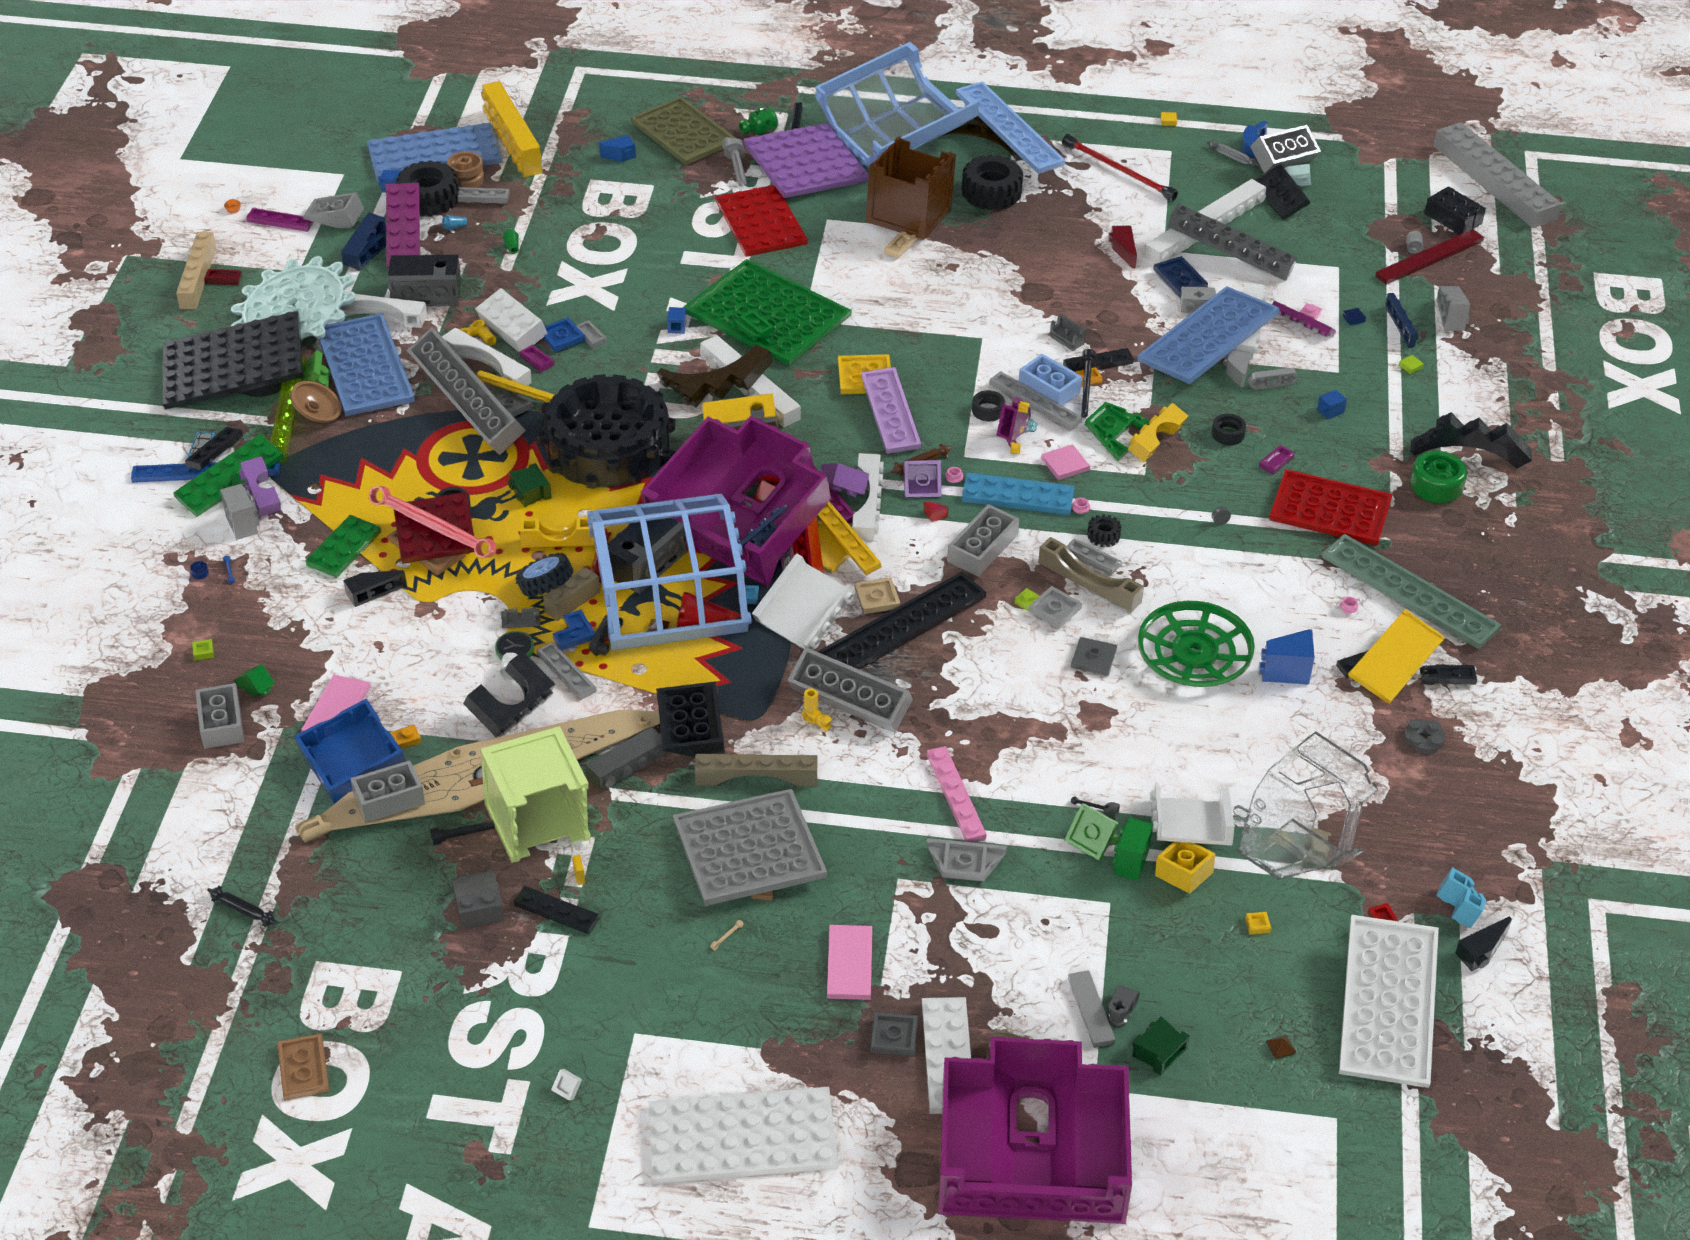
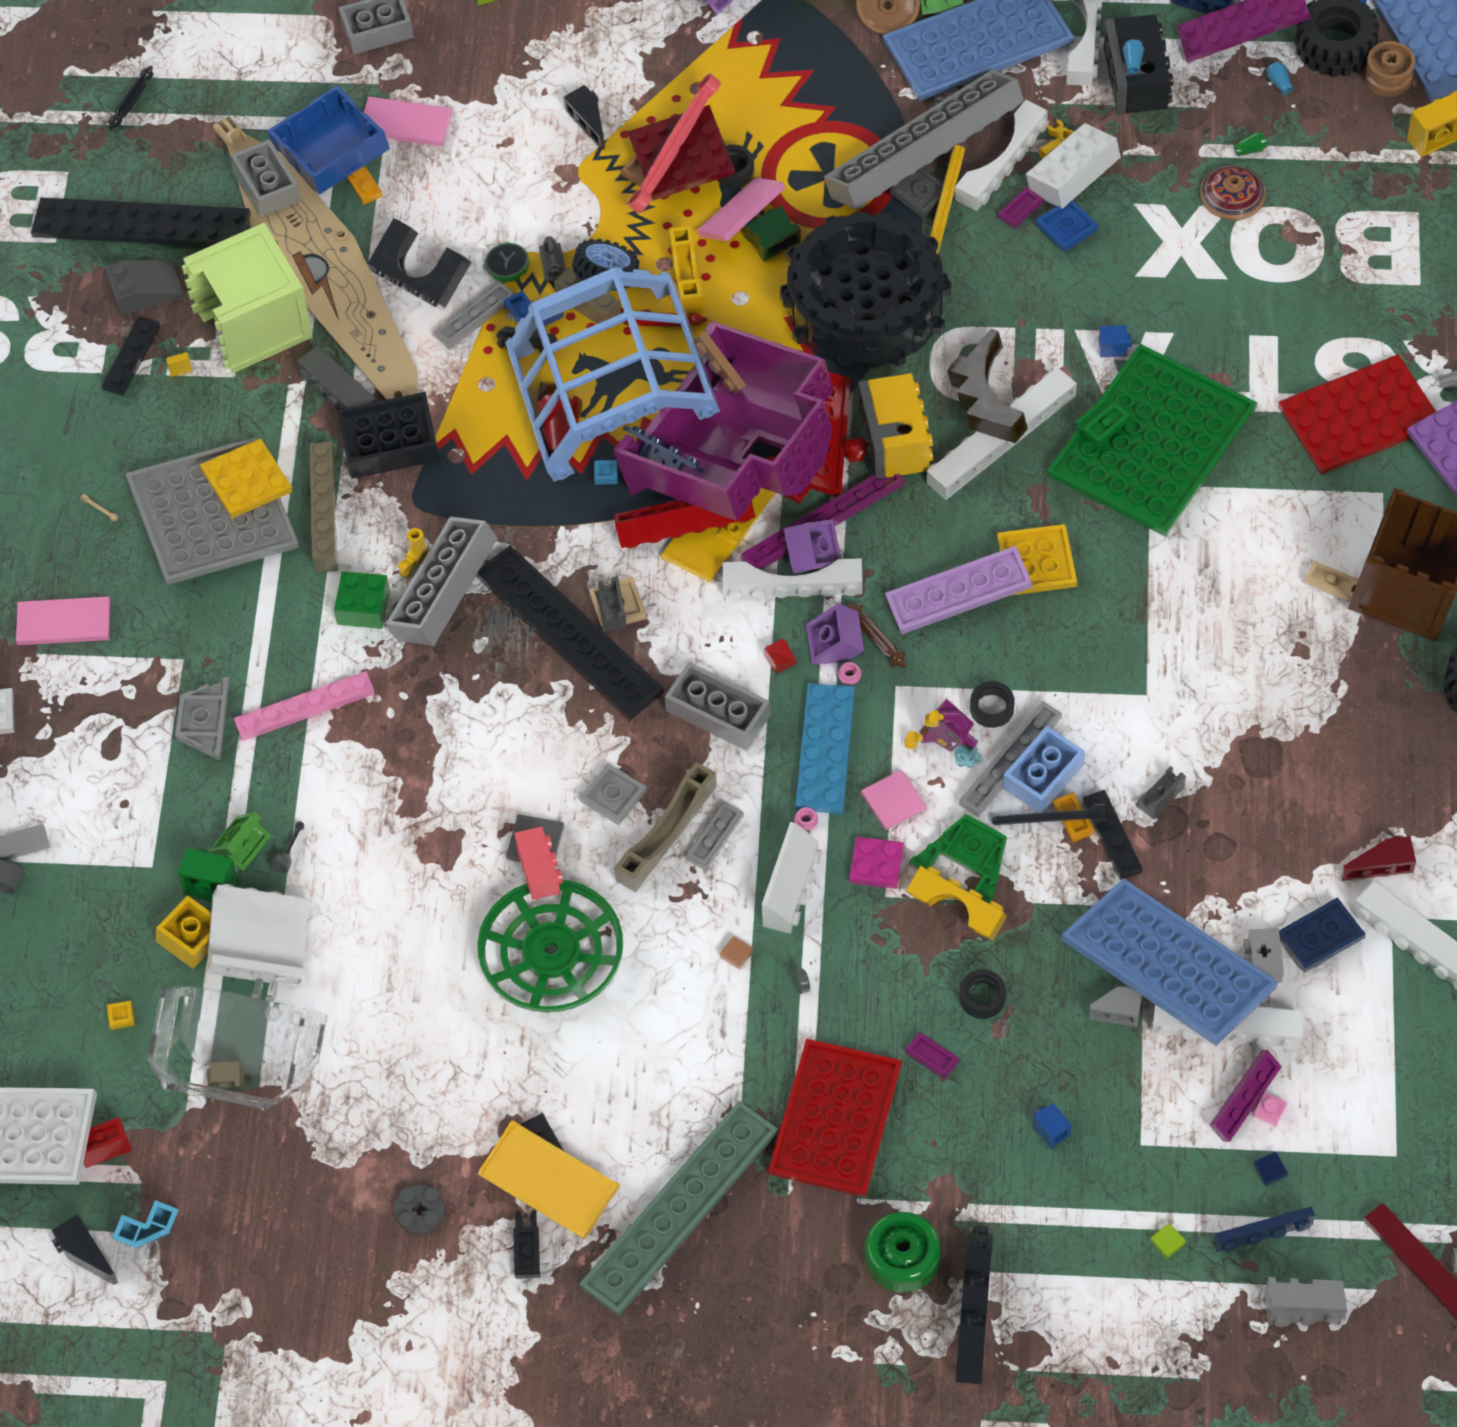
camera: 90 degrees right, 15 degrees up
green slope [233,664,275,697] -> none
green plate [305,515,381,578] -> none
light grey plate [455,187,510,204] -> none
light grey tile [576,320,607,349] -> none
piece [607,518,687,594] -> none
white panel [752,553,855,650] -> none
yellow plate [816,501,882,575] -> none
lime plate [1015,588,1040,612] -> none
black tyre [1087,514,1122,547] -> none
dark grey brick [1168,203,1297,281] -> none
light grey beam [1248,368,1298,390] -> none
blue slope [1258,629,1315,684] -> none
bright pink plate [1340,596,1358,614] -> none
none -> black plate [31,197,251,247]
none -> yellow plate [200,438,292,519]
none -> green brick [334,571,390,629]
none -> coral brick [514,827,563,900]
none -> dark grey hinge [596,576,627,632]
none -> medium nougat plate [694,331,746,395]
none -> bright pink tile [697,178,785,241]
none -> nougat tile [720,936,754,970]
none -> white slope [762,822,822,934]
none -> dark pink plate [849,837,904,889]
none -> dark azure cone [1123,40,1144,74]
none -> dish [1200,165,1266,221]

